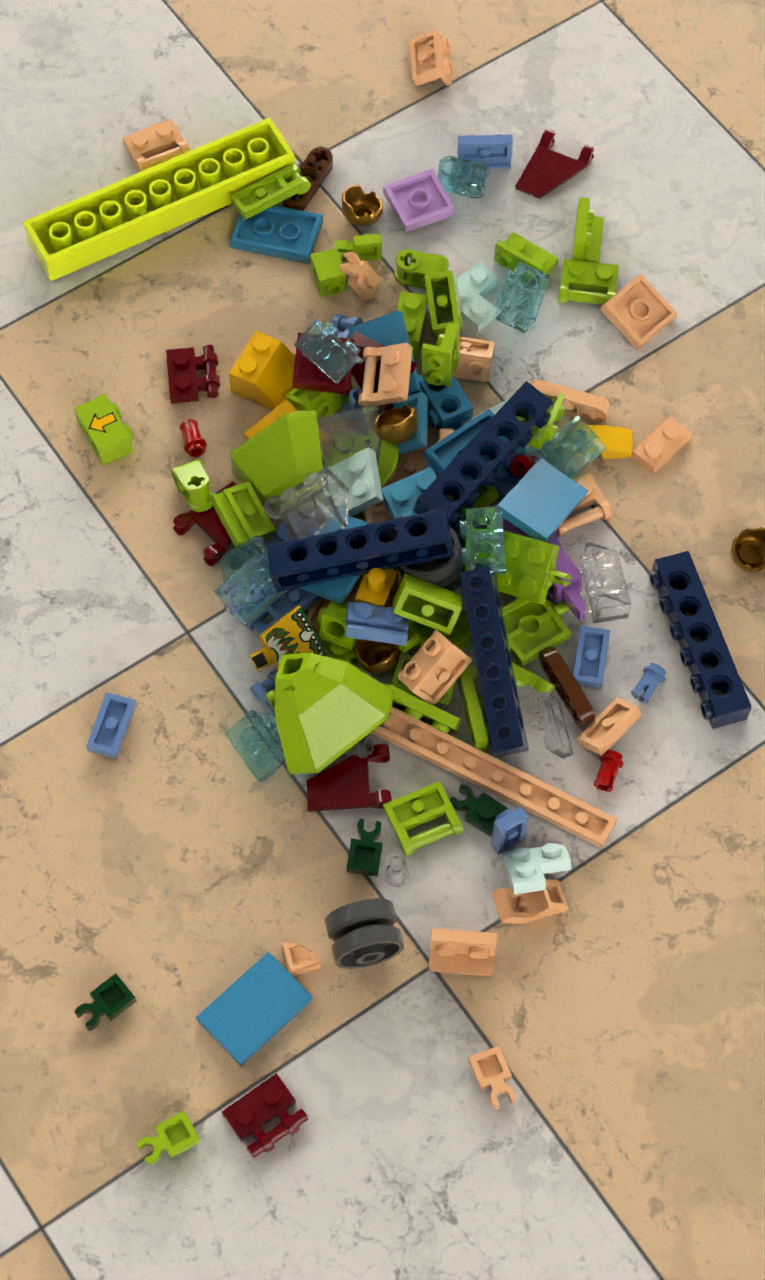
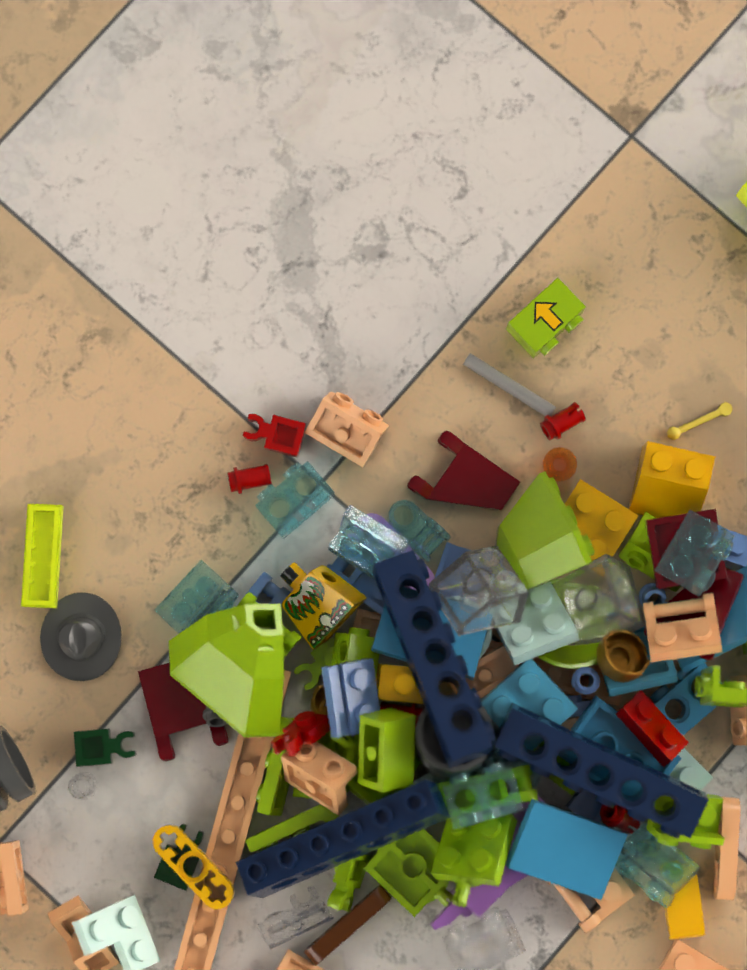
camera: 75 degrees right, 20 degrees up
medium blue plate [86,692,137,759] -> none
dark red plate [166,344,220,403] -> none
lime piece [171,459,213,512] -> none
lime plate [210,481,276,549] -> none
clear pin [264,496,287,529] -> none
lime plate [383,781,464,857] -> none
medium blue plate [491,806,529,854] -> none
medium blue plate [573,625,610,689] -> none
none -> neon yellow plate [21,504,64,609]
none -> dark grey hat [40,592,122,681]
none -> yellow beam [153,824,234,909]
none -> red pin [227,464,272,494]
none -> red plate [243,414,307,458]
none -> clear light blue brick [255,461,335,539]
none -> red plate [271,711,330,756]
none -> light nougat bracket [304,391,389,468]
none -> light grey bar [463,353,556,417]
none -> clear orange plate [543,447,577,482]
none -> medium blue pin [571,667,600,695]
none -> red plate [616,690,689,767]
none -> light yellow hinge [667,402,733,440]

